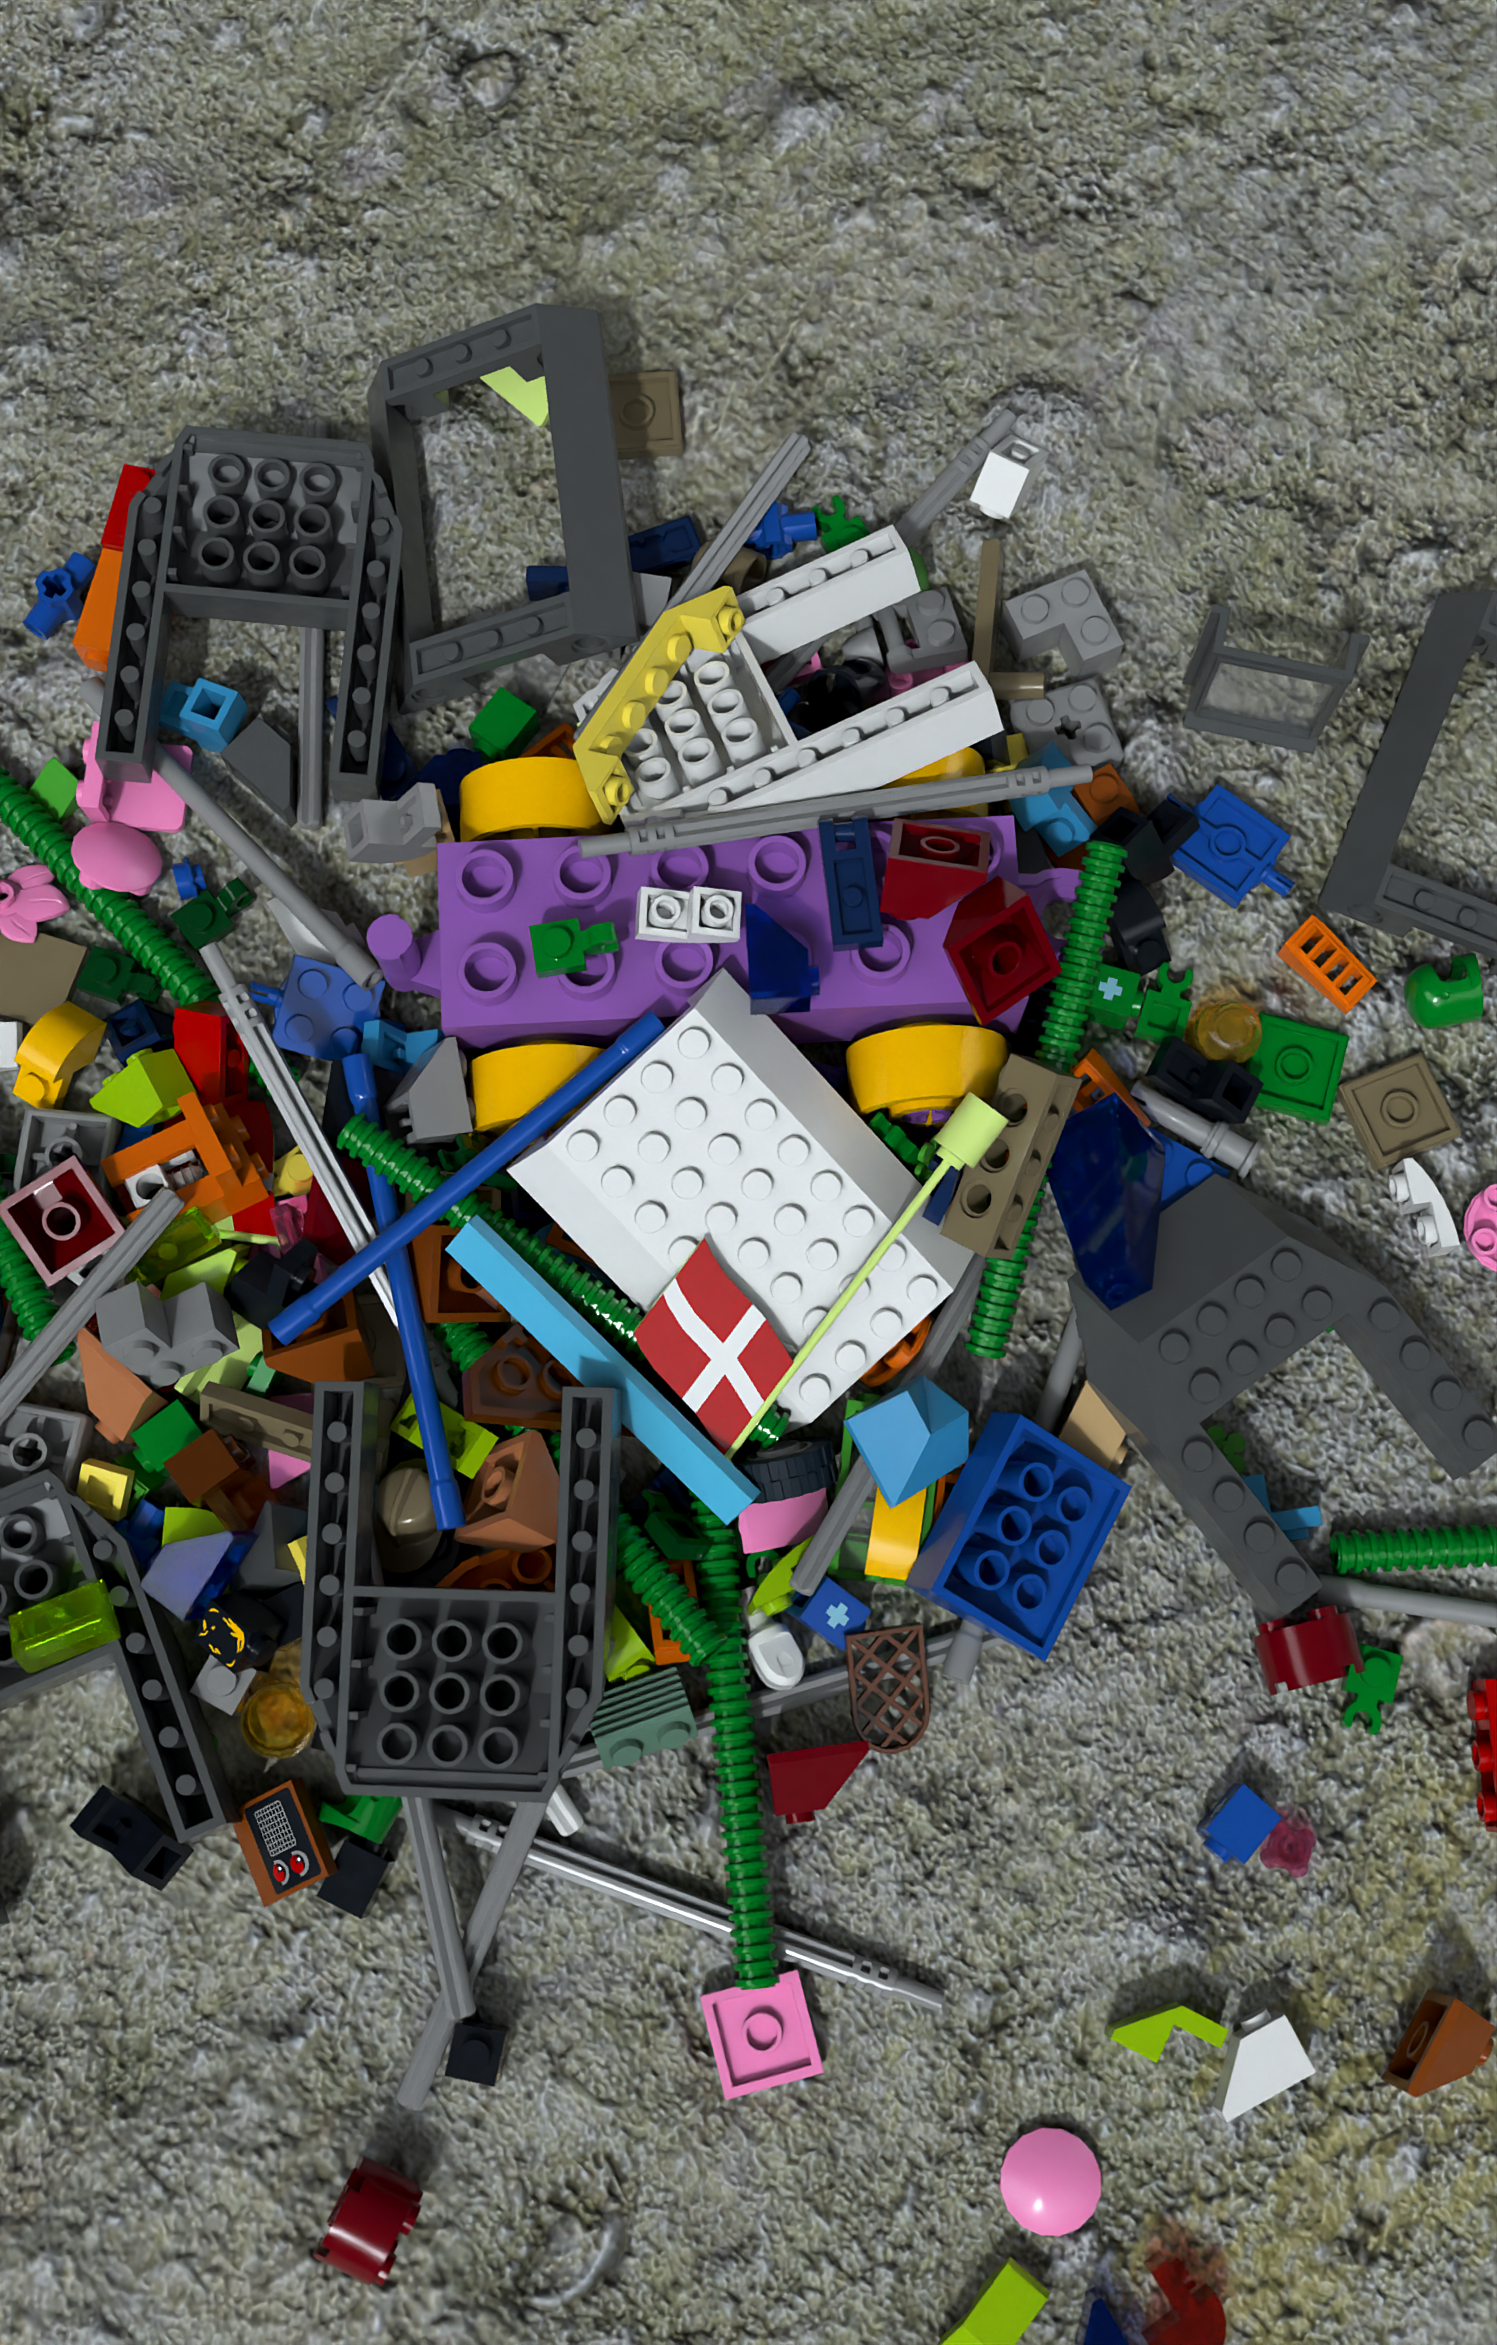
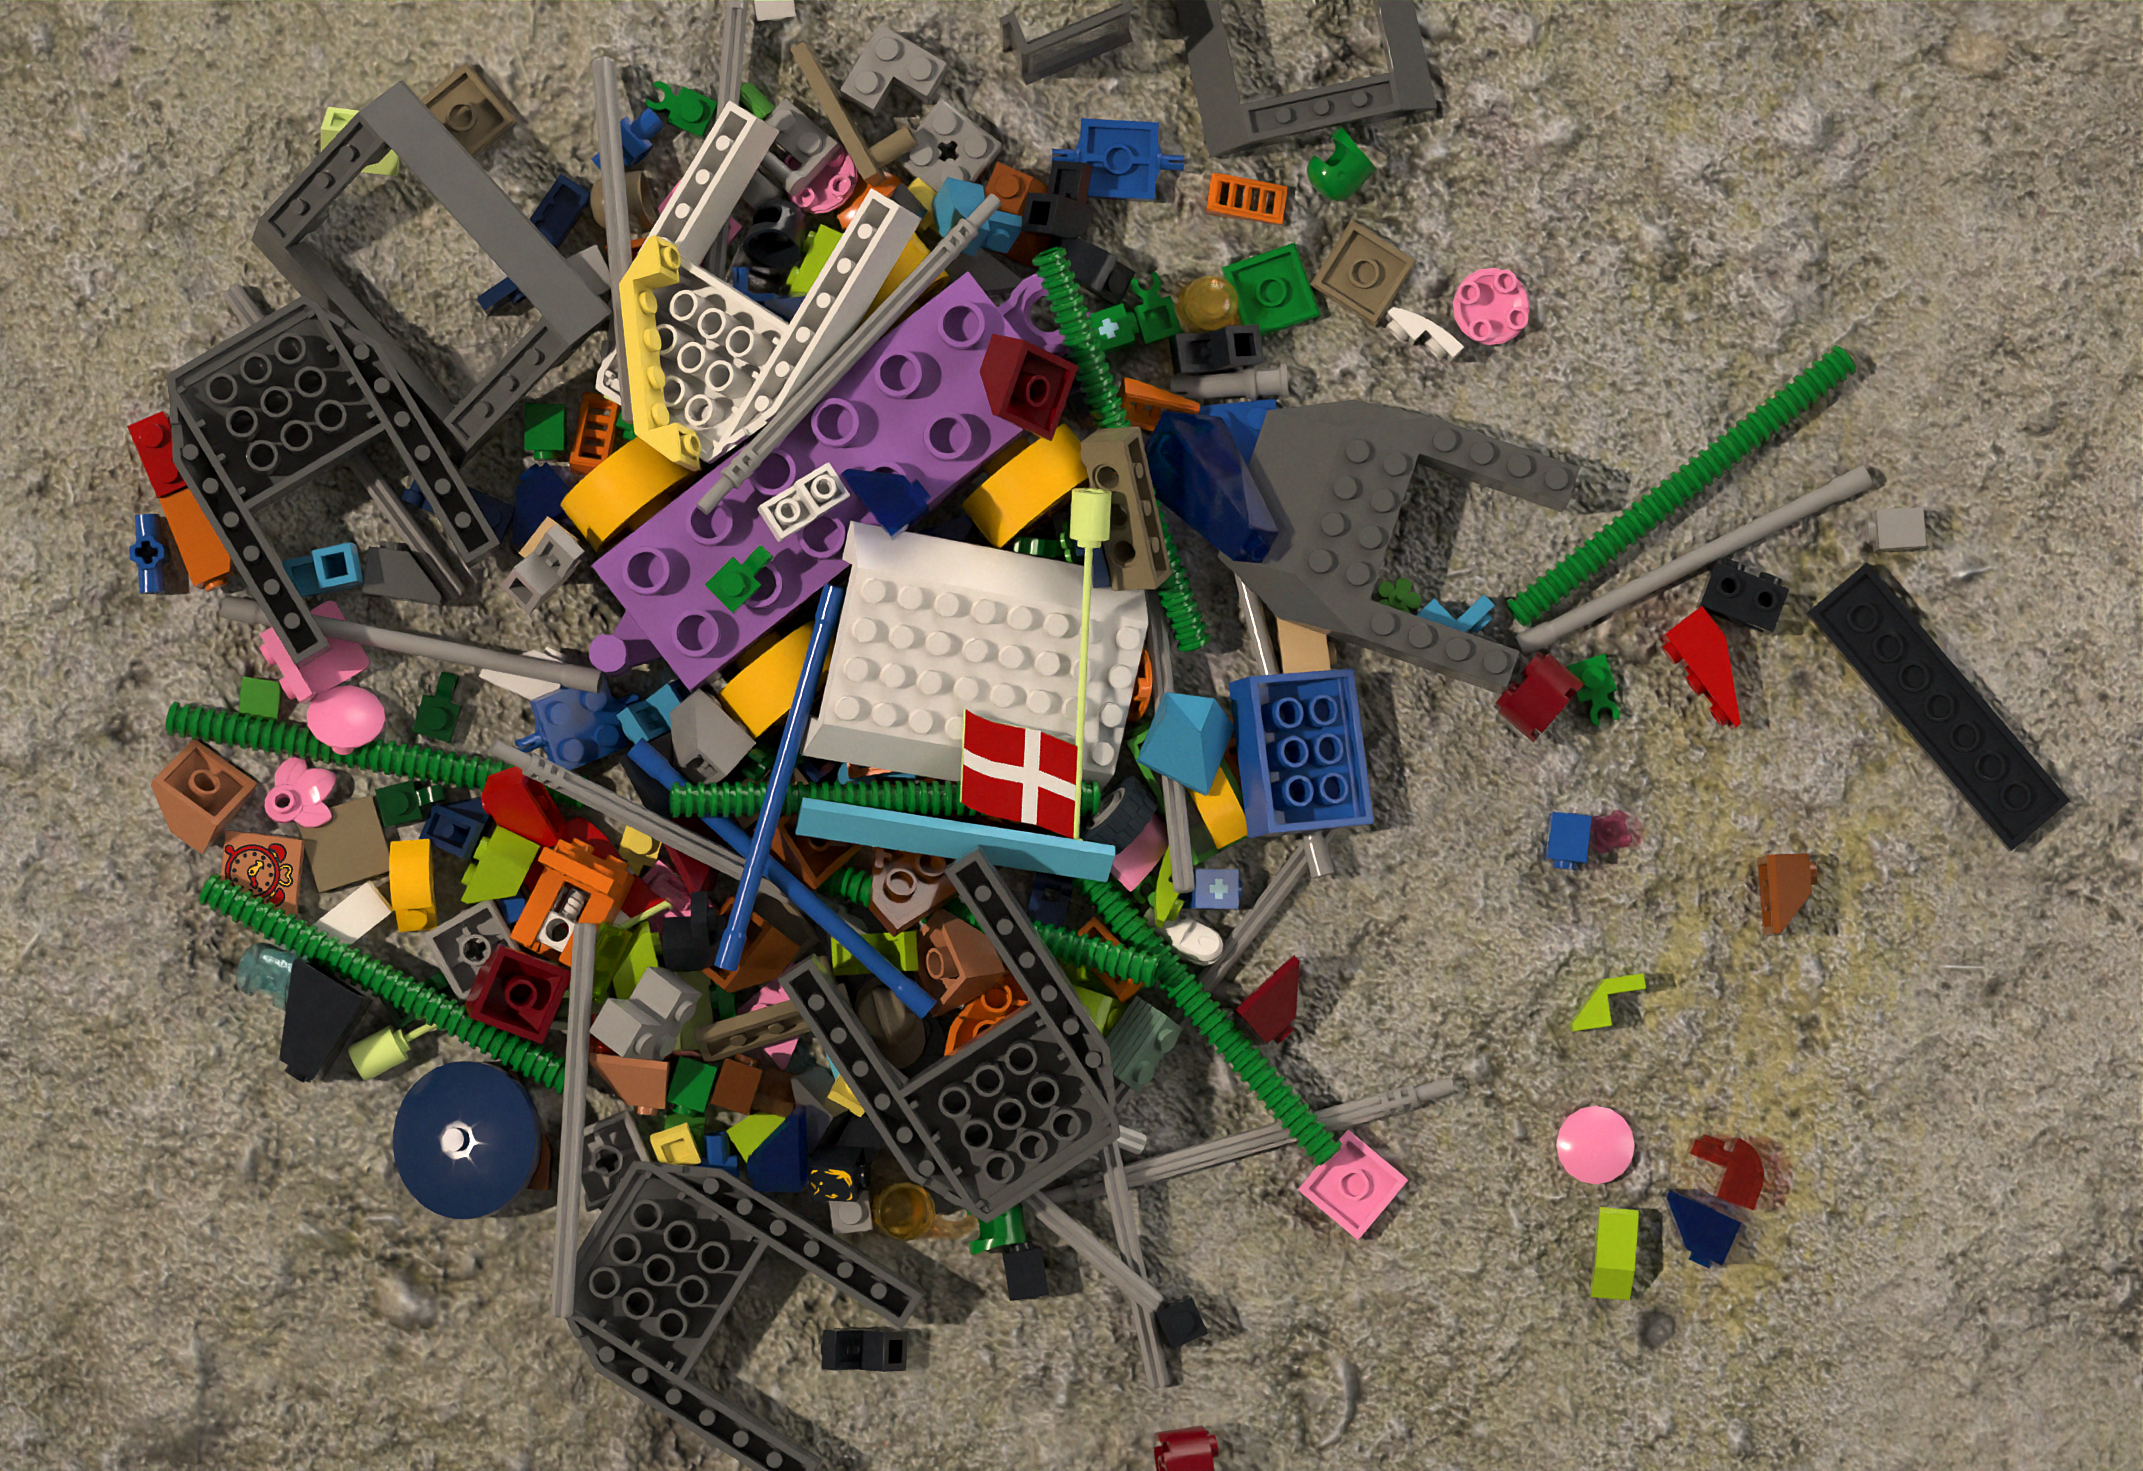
camera: 40 degrees left, 10 degrees up
clear neon green slope [8,1579,120,1673] -> none
blue plate [171,857,207,900] -> none
slope [233,1777,339,1908] -> none
dark green plate [629,1489,712,1561] -> none
dark blue plate [817,815,884,952] -> none
reddish brown window [844,1622,930,1754] -> none
dark red slope [879,818,991,921] -> none
white slope [1213,2008,1316,2122] -> none

